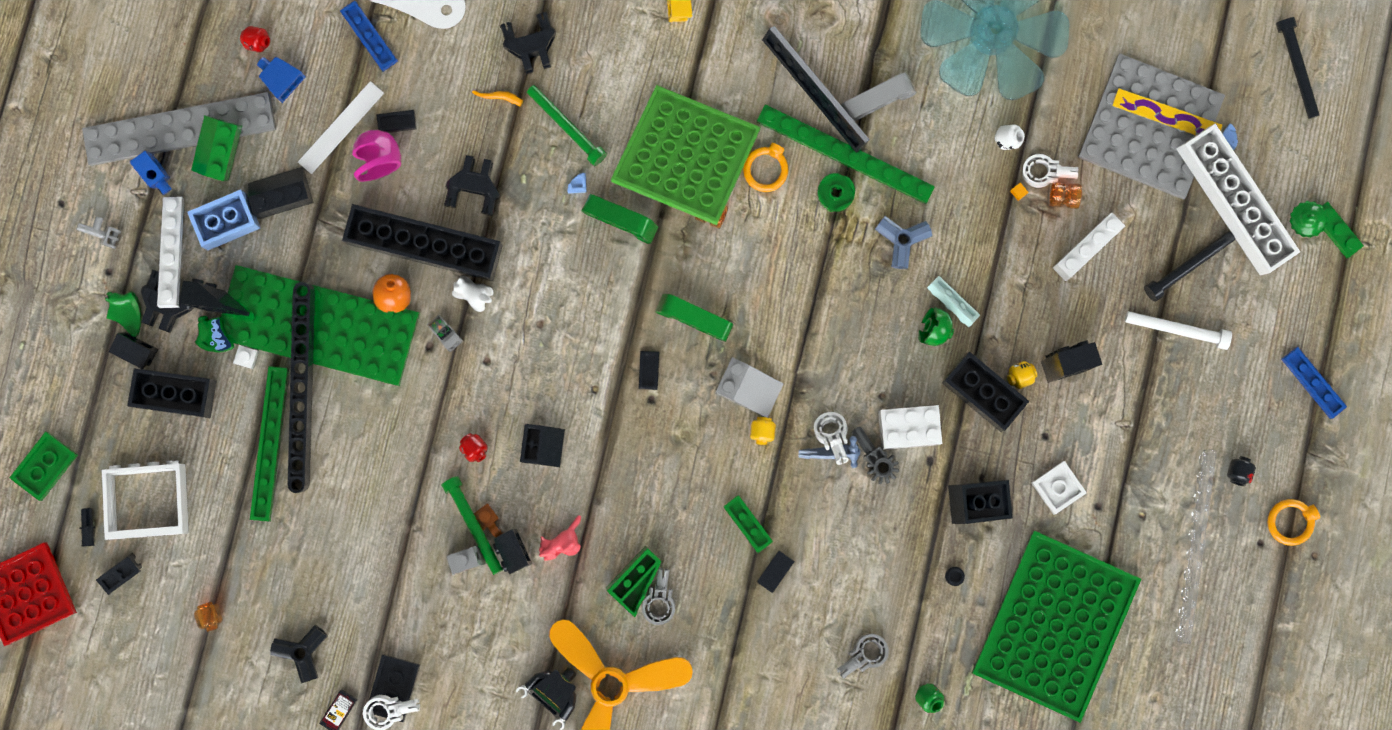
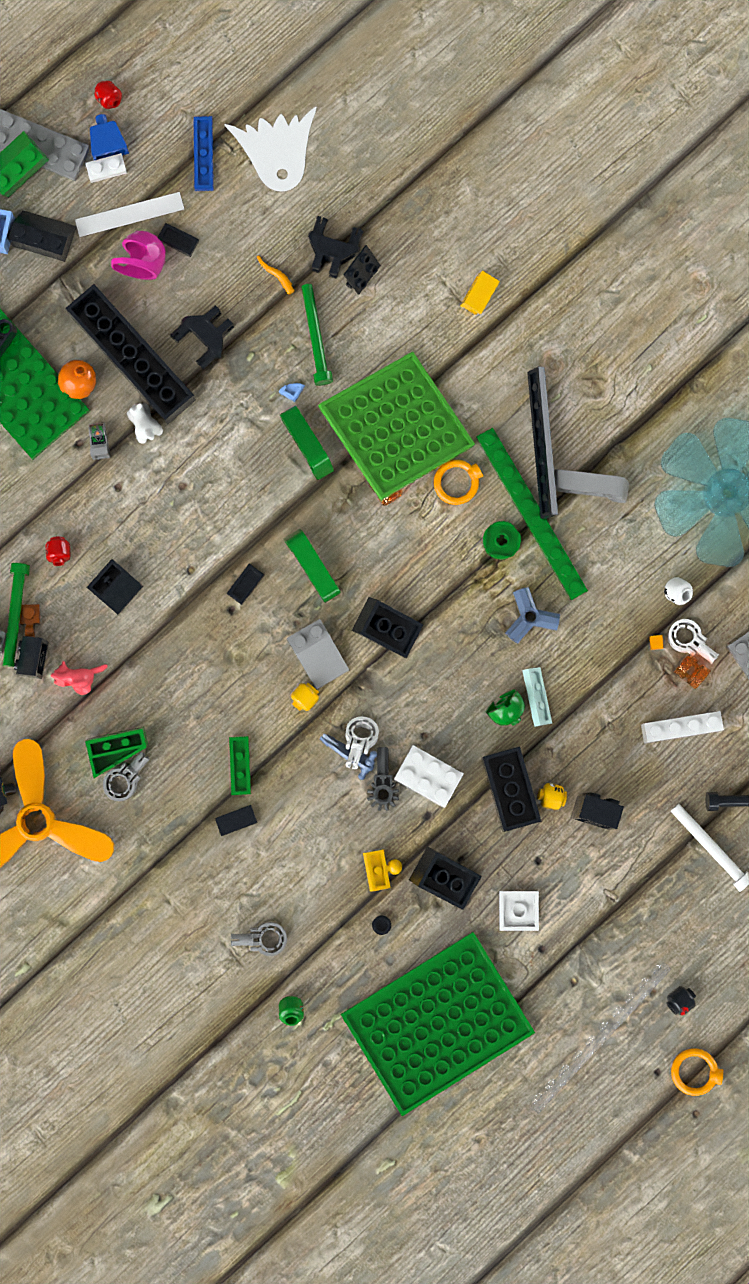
camera: 30 degrees right, 0 degrees up
none -> white plate [85,154,127,183]
none -> black hinge [343,245,381,295]
none -> black slope [352,597,423,659]
none -> yellow plate [363,849,402,892]

